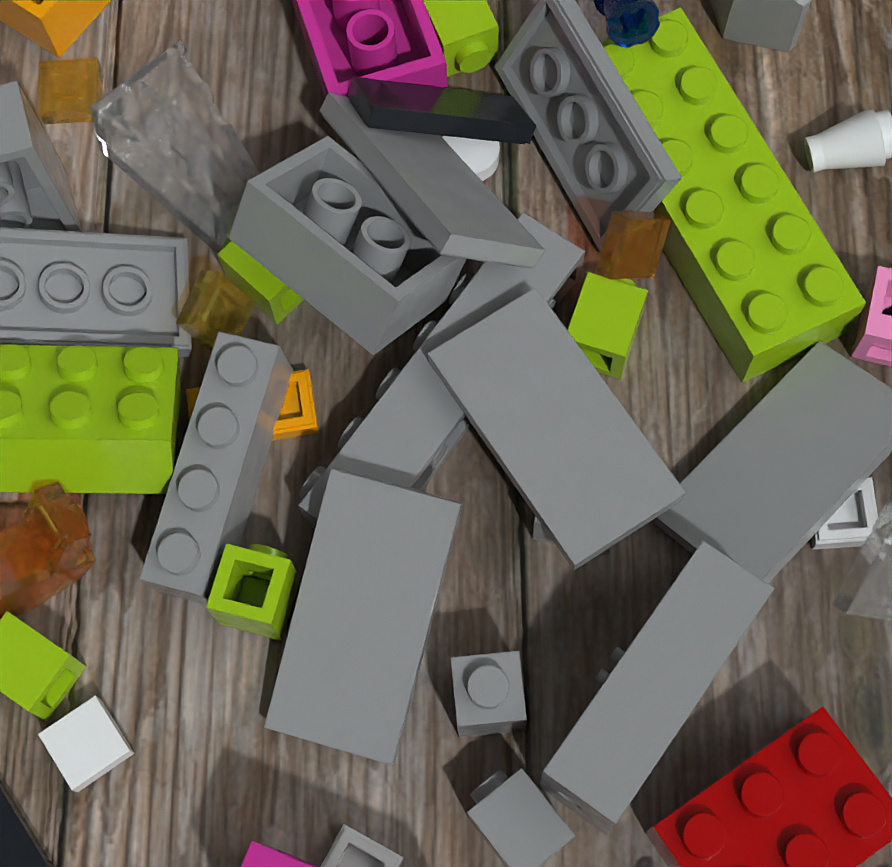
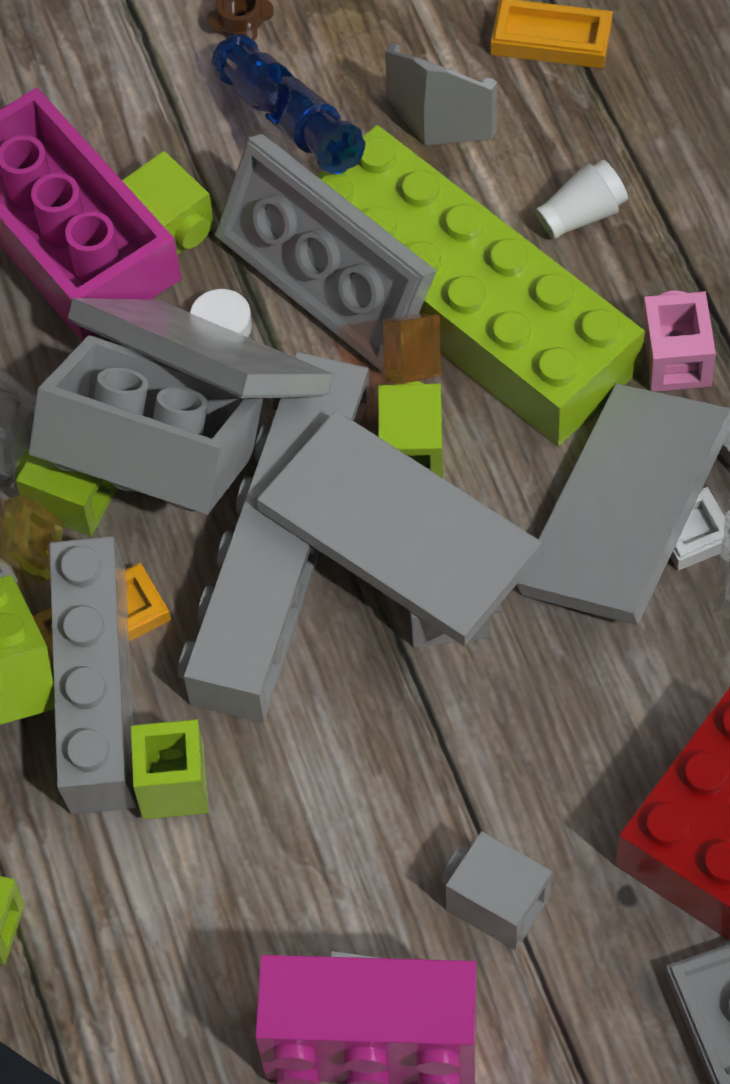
camera: 20 degrees left, 10 degrees down
white tile [38,696,135,792] -> none
light grey tile [264,468,463,765] -> none
black tile [348,77,536,145] -> none
light grey brick [451,651,527,738] -> none
light grey brick [539,541,775,835] -> none

